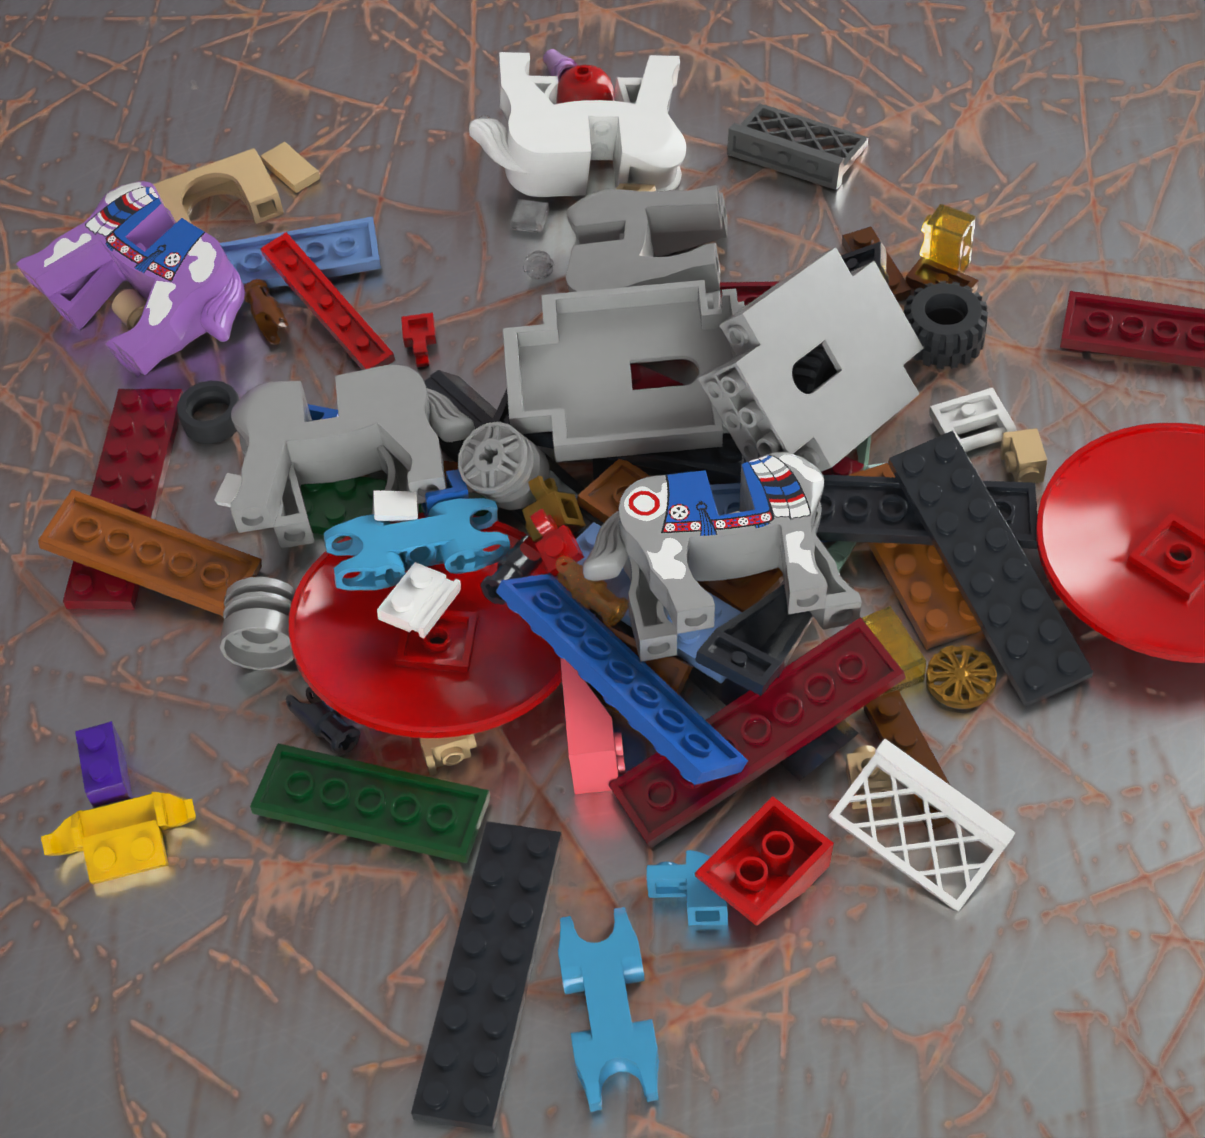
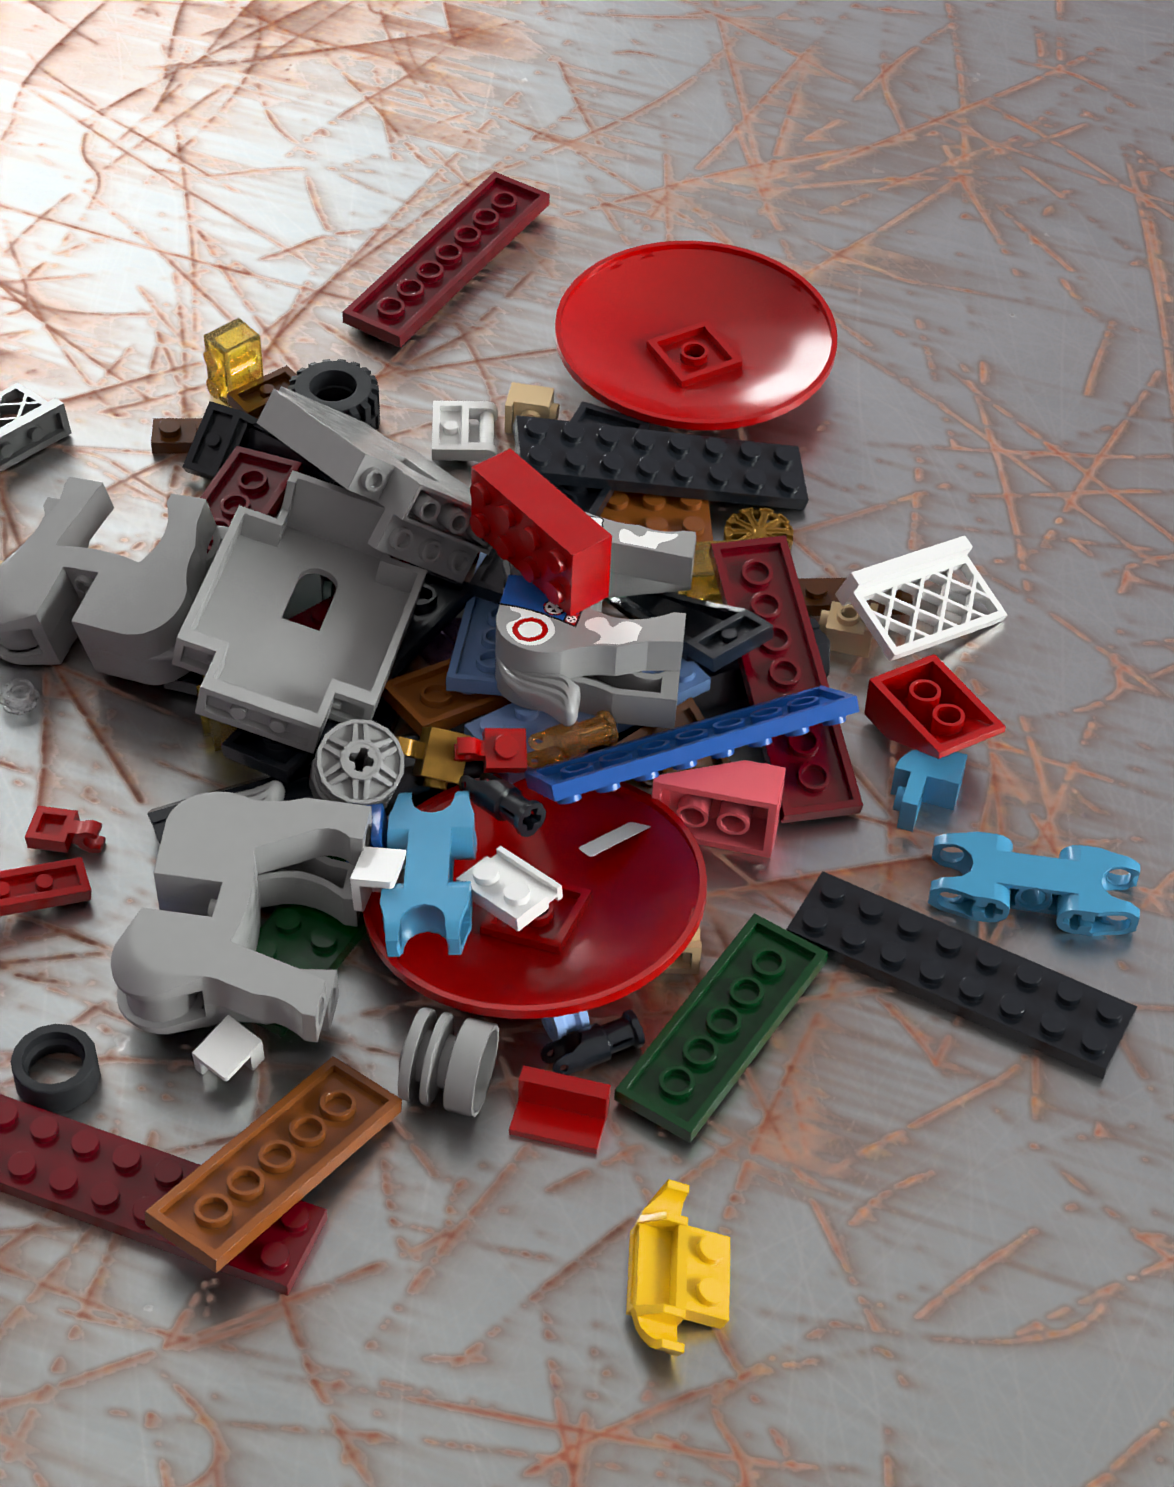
camera: 80 degrees left, 5 degrees down
dark purple brick [75,721,133,808] -> none
none -> red brick [470,448,612,617]
none -> red panel [509,1065,611,1154]
none -> white sticker [579,822,651,857]

